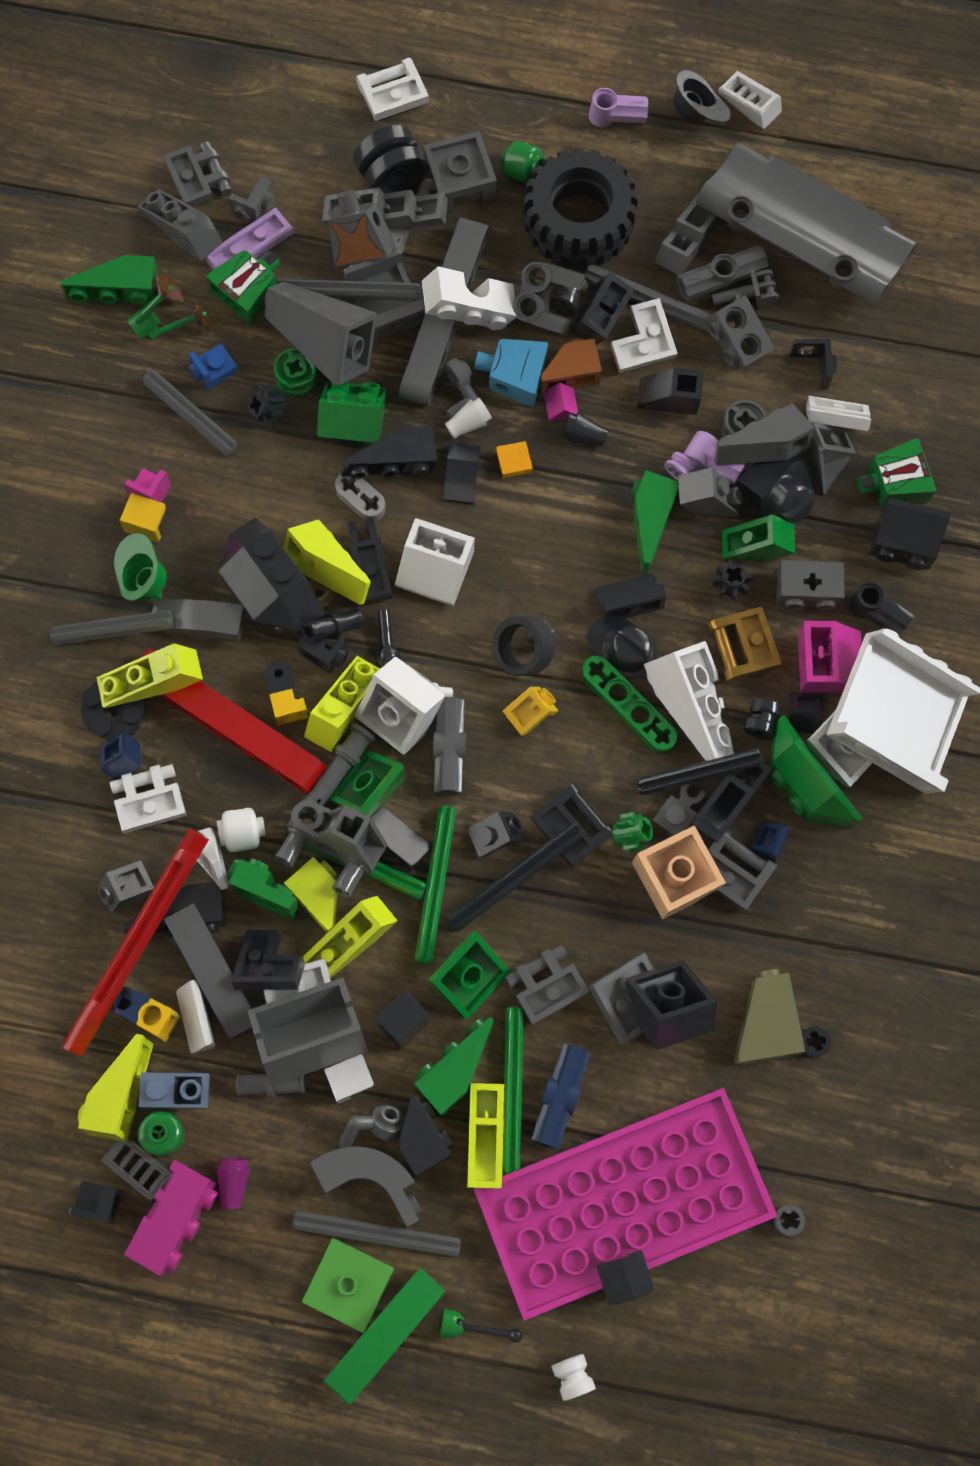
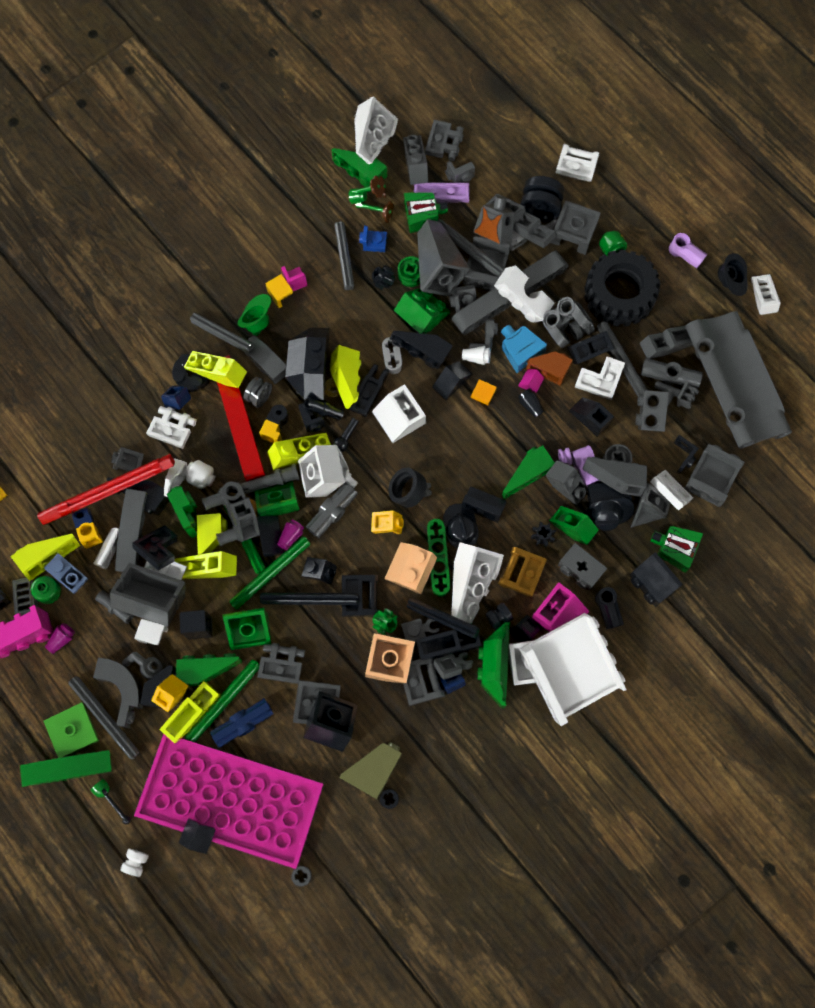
camera: 45 degrees right, 0 degrees up
none -> yellow panel [151,674,188,712]
none -> dark grey wheel [244,377,272,408]
none -> magenta cone [277,519,304,550]
none -> white wedge [355,97,398,165]
none -> light nougat slope [385,542,437,594]
none -> dark grey plate [434,652,473,680]
none -> dark grey bracket [449,285,476,313]
none -> dark grey panel [684,444,745,508]

